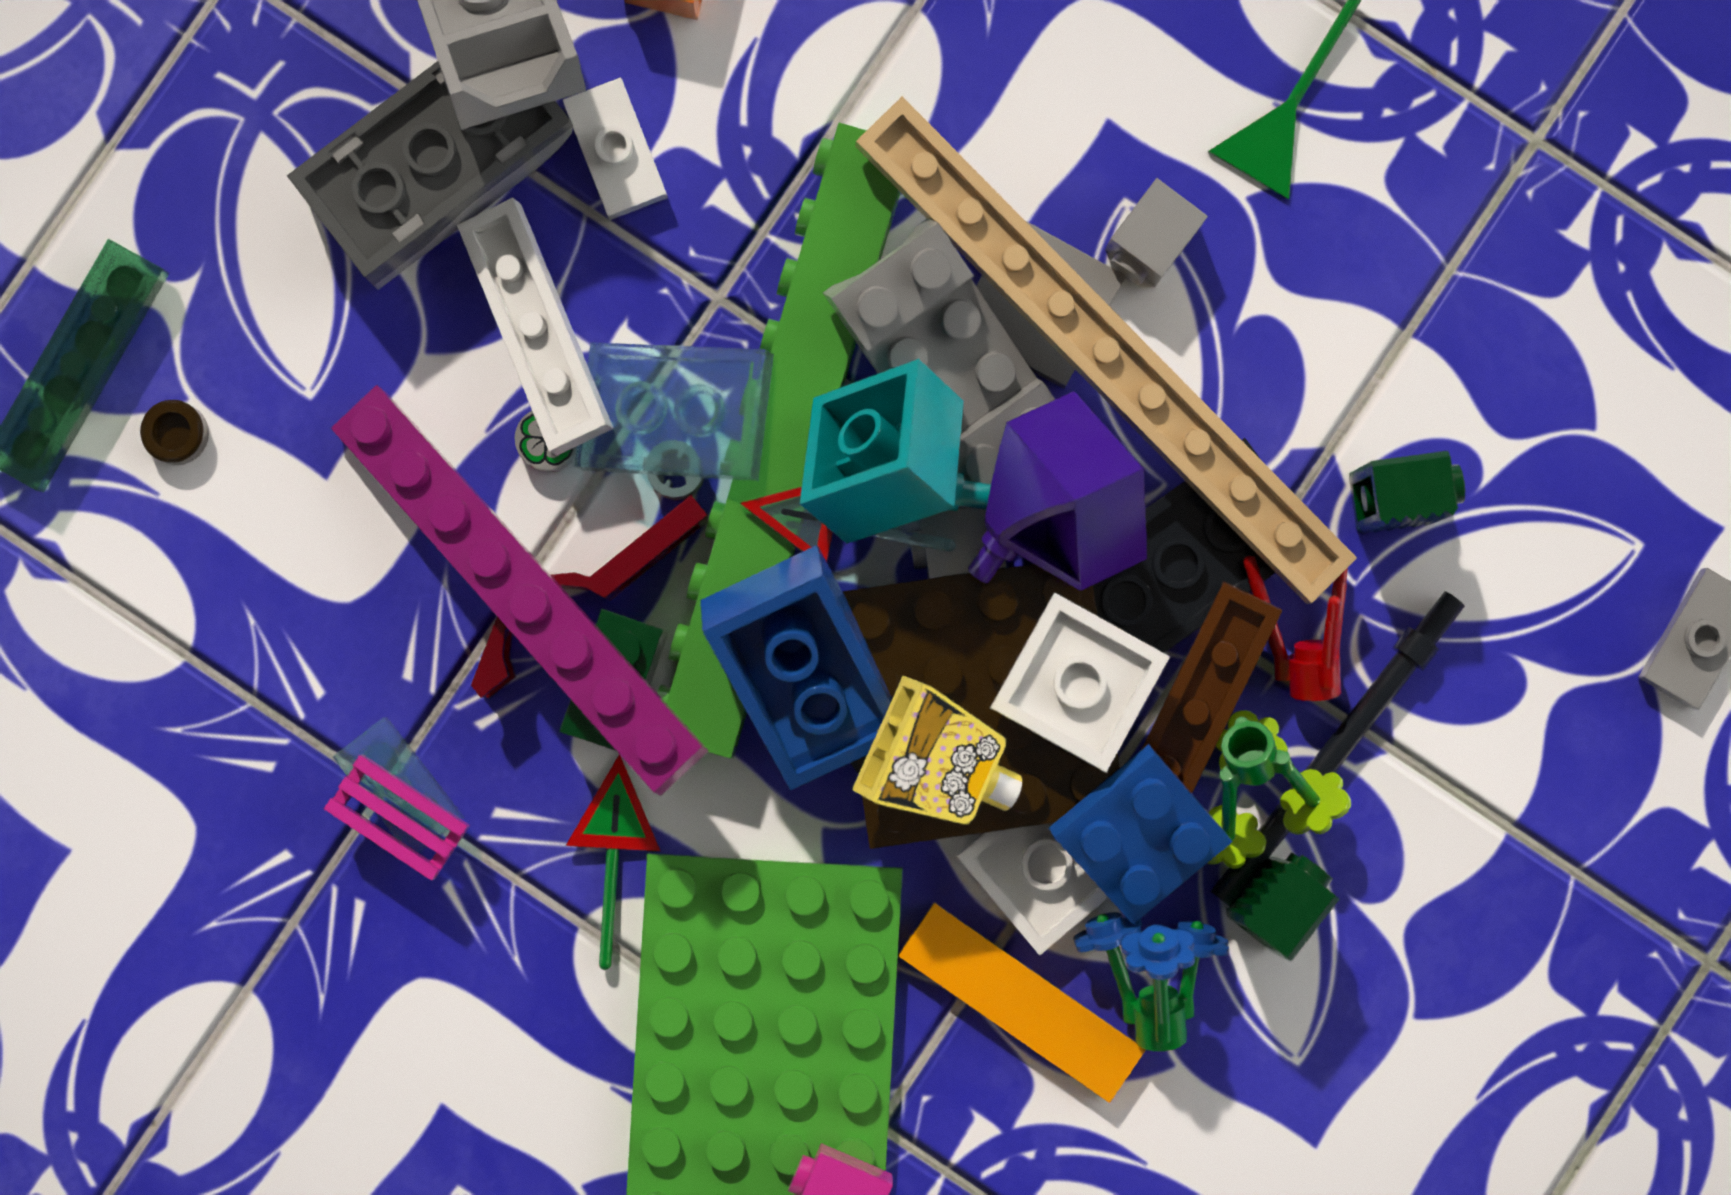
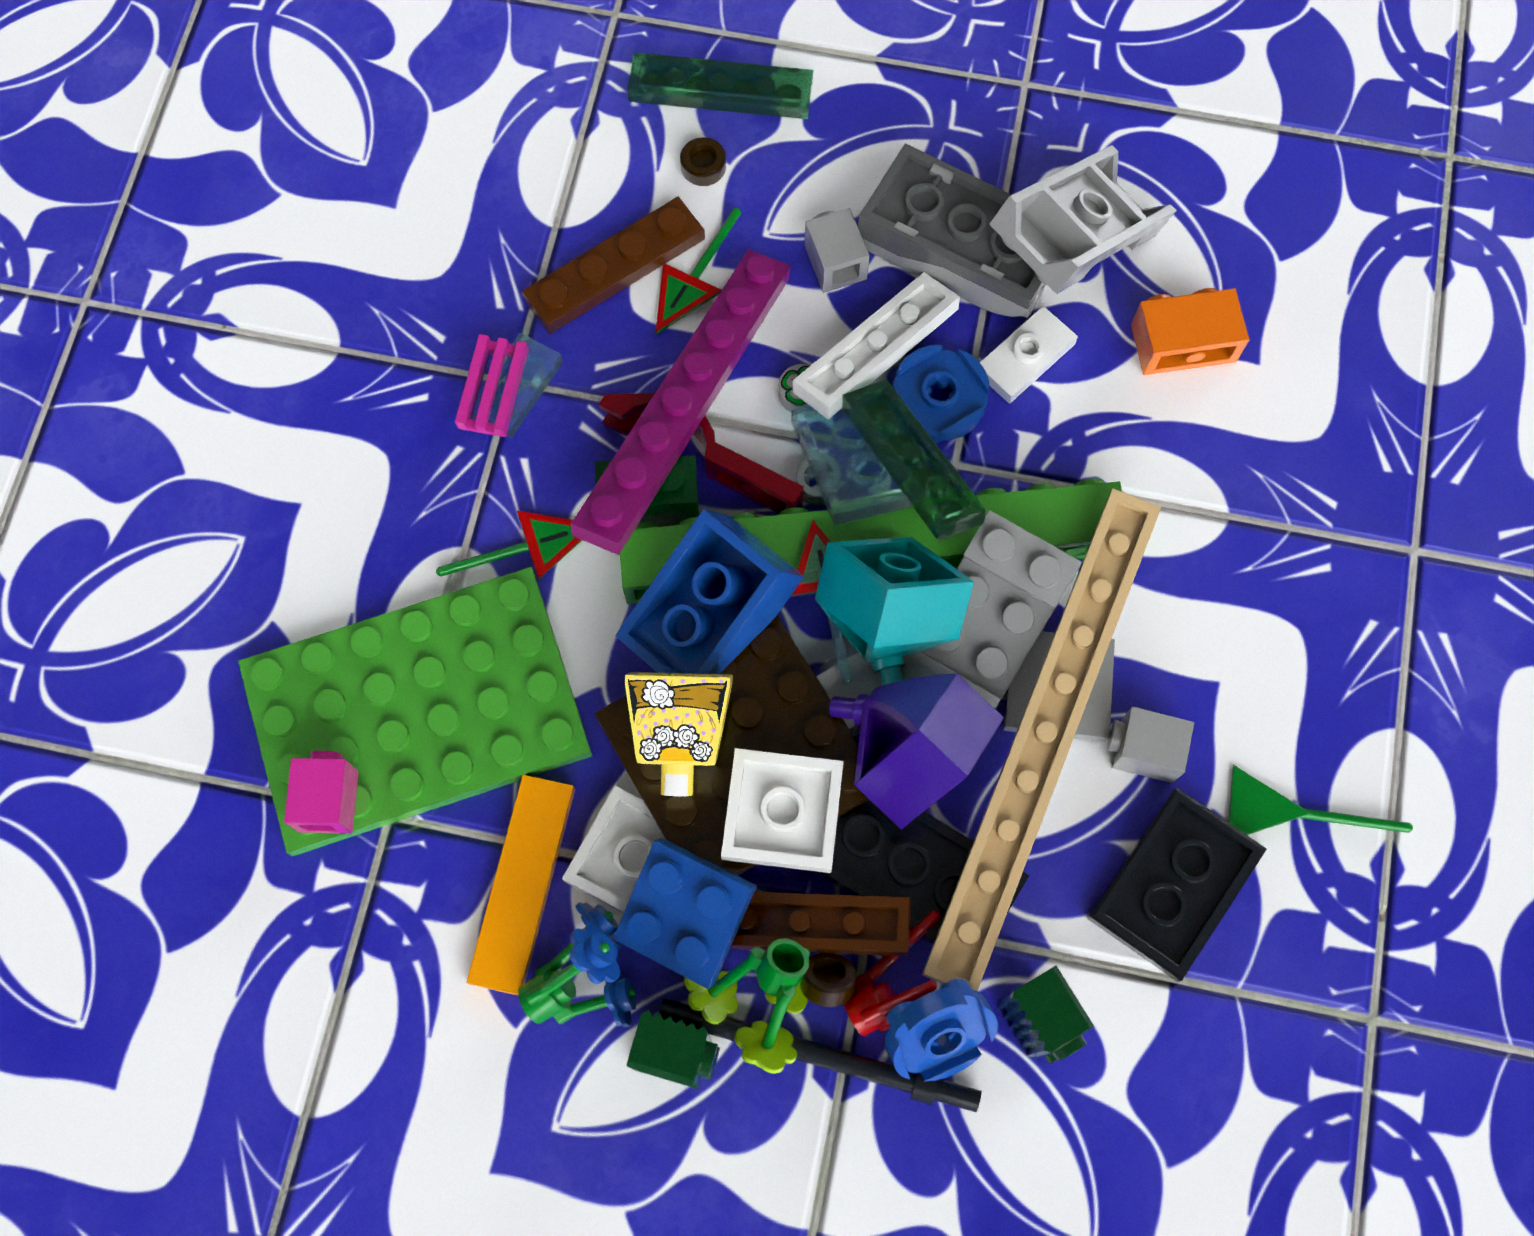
camera: 70 degrees right, 15 degrees down
none -> reddish brown plate [522,196,705,335]
none -> piece [655,207,741,335]
none -> dark brown tile [800,953,857,1007]
none -> light grey brick [804,208,870,293]
none -> clear green plate [842,379,986,541]
none -> blue plate [885,979,998,1081]
none -> blue plate [892,345,989,444]
none -> black tile [1087,787,1267,982]

